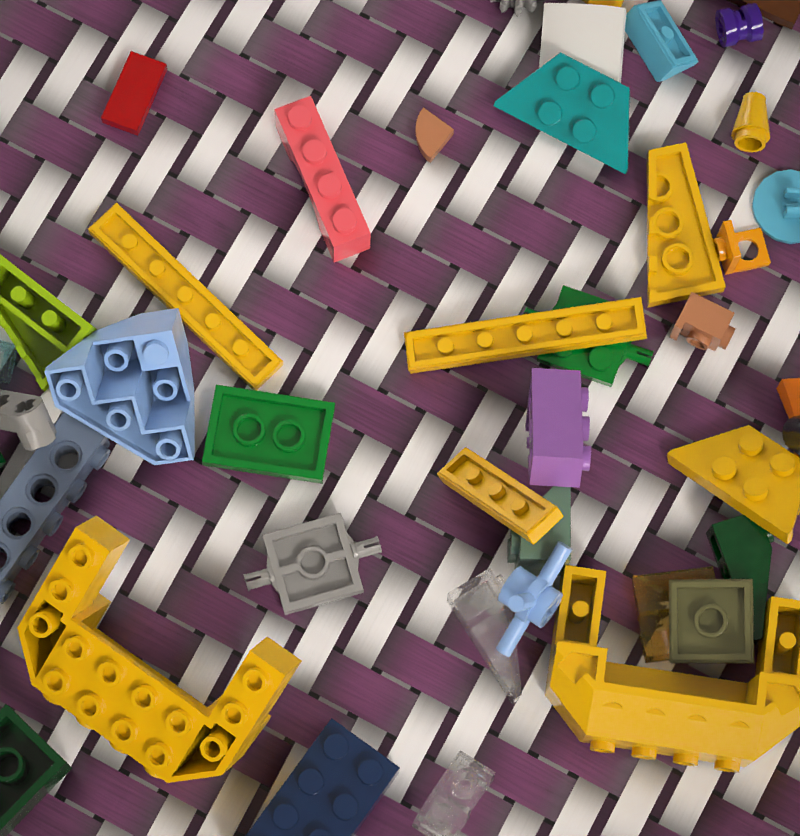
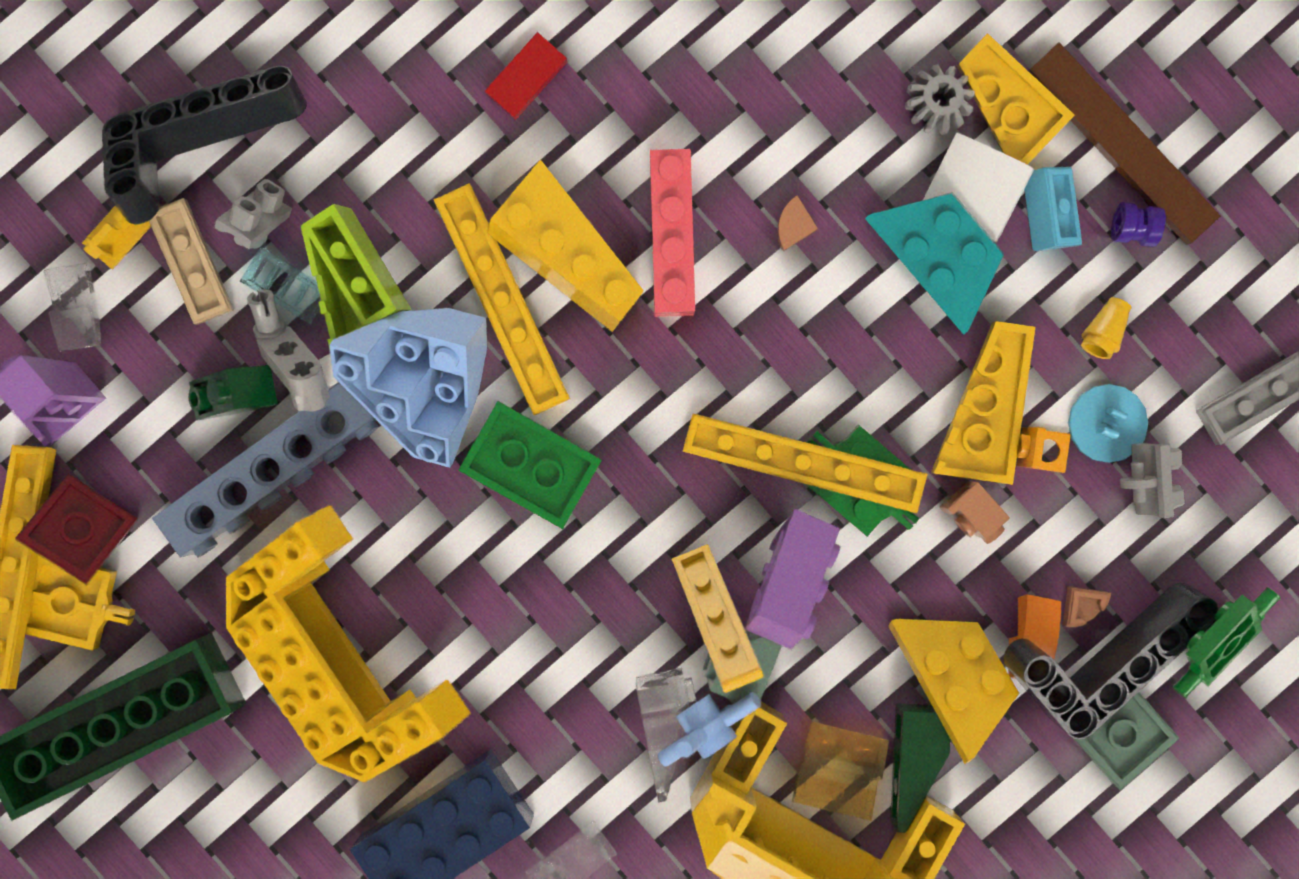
camera: 25 degrees right, 15 degrees up
light grey plate [243,513,382,615] -> none
olive tile [669,579,754,664] -> none
none -> yellow wedge [487,159,644,332]

